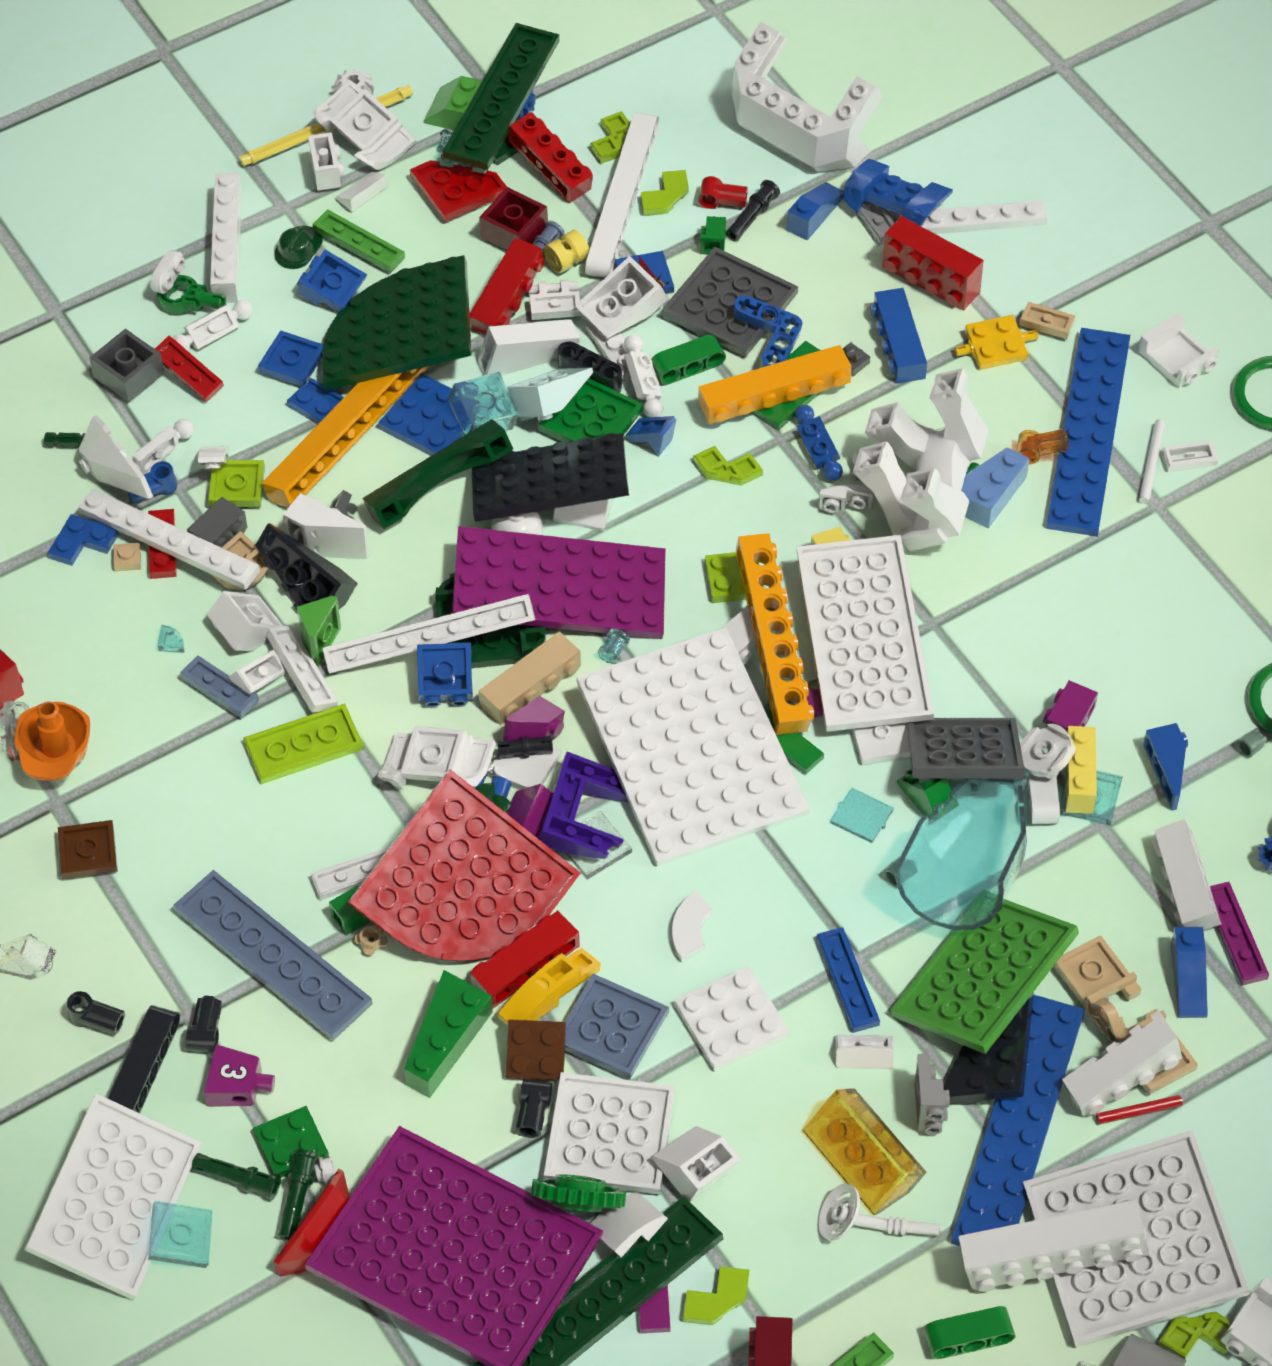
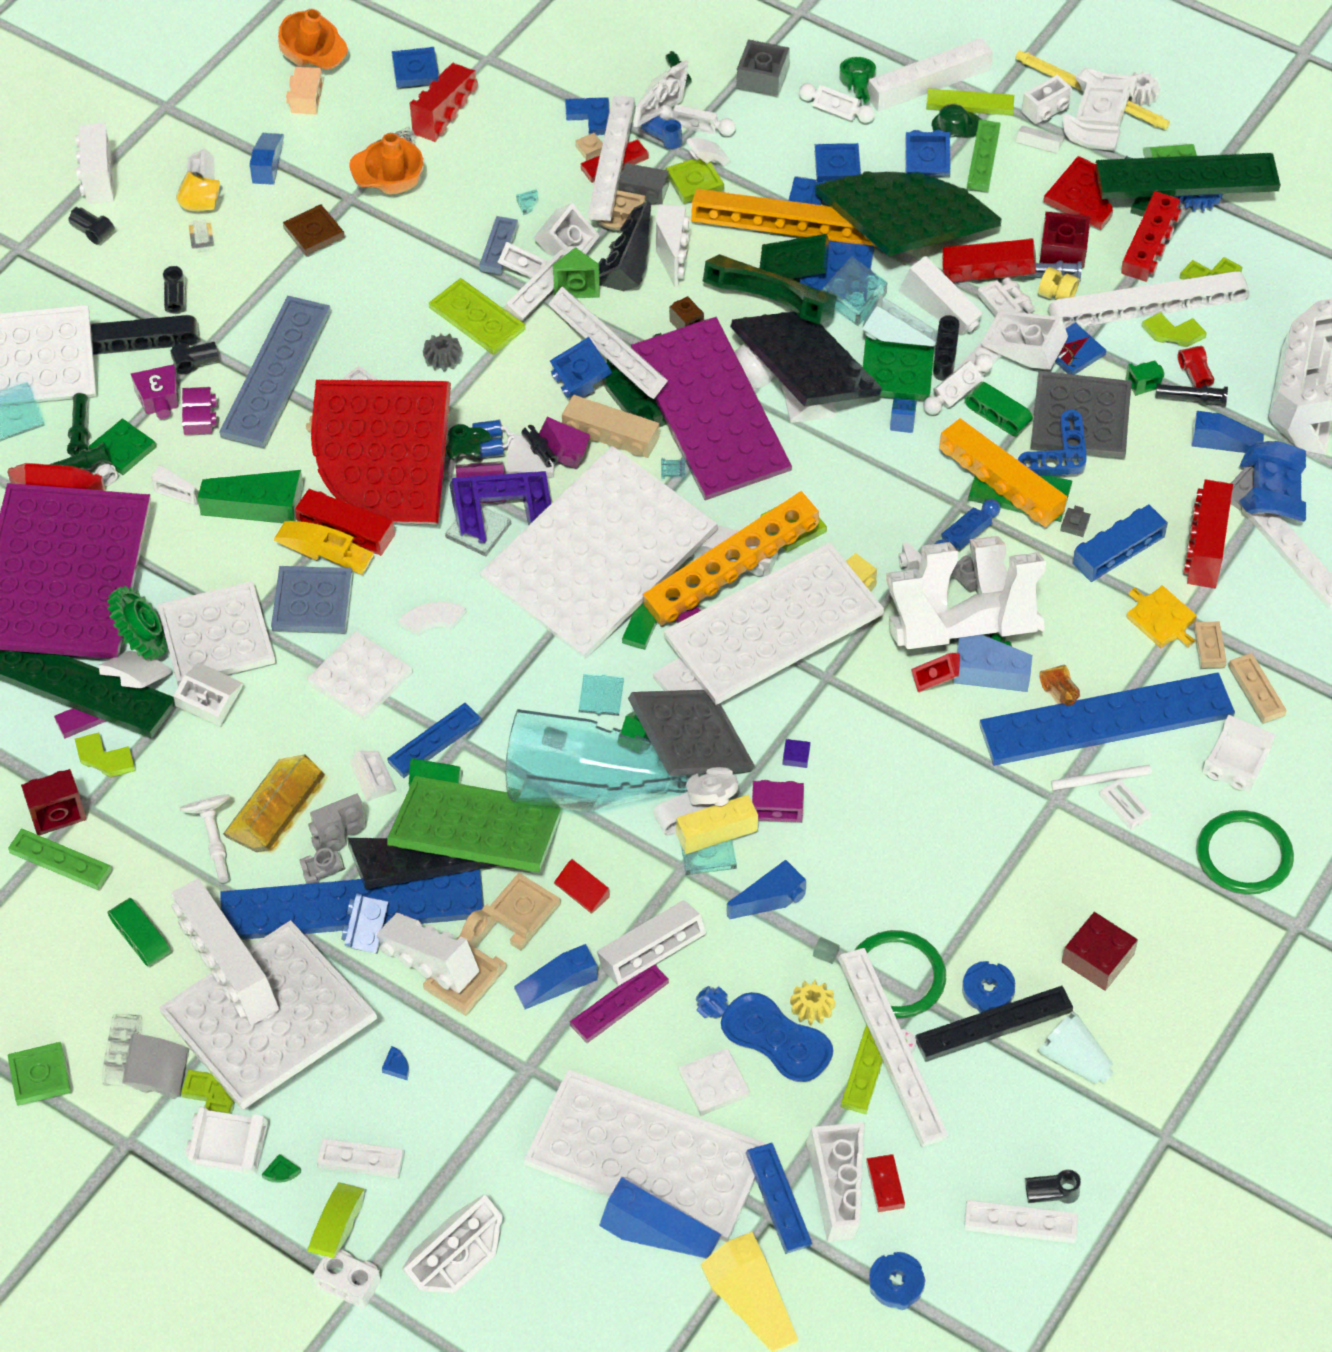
camera: 65 degrees right, 0 degrees up
white plate [151,250,185,294] -> none
red plate [155,335,224,402] -> none
dark grey tile [330,490,358,519] -> none
white piece [378,726,496,789] -> none
reddish brown plate [506,1019,566,1080] -> none
black piece [516,1078,553,1138] -> none
lime tile [693,446,763,486] -> none
red bar [1096,1095,1183,1125] -> none
none -> white slope [151,465,198,505]
none -> magenta brick [182,387,217,435]
none -> light grey plate [299,848,344,884]
none -> bracket [341,894,389,954]
none -> blue tile [382,1046,409,1080]
none -> green slope [409,758,462,787]
none -> dark grey gear [423,332,462,371]
none -> red slope [554,859,610,914]
none -> reddish brown brick [669,296,704,329]
none -> dark green plate [759,234,829,279]
none -> dark purple plate [782,739,811,768]
none -> red slope [911,653,960,692]
none -> lime tile [926,88,1015,116]
none -> tan plate [1229,653,1287,723]

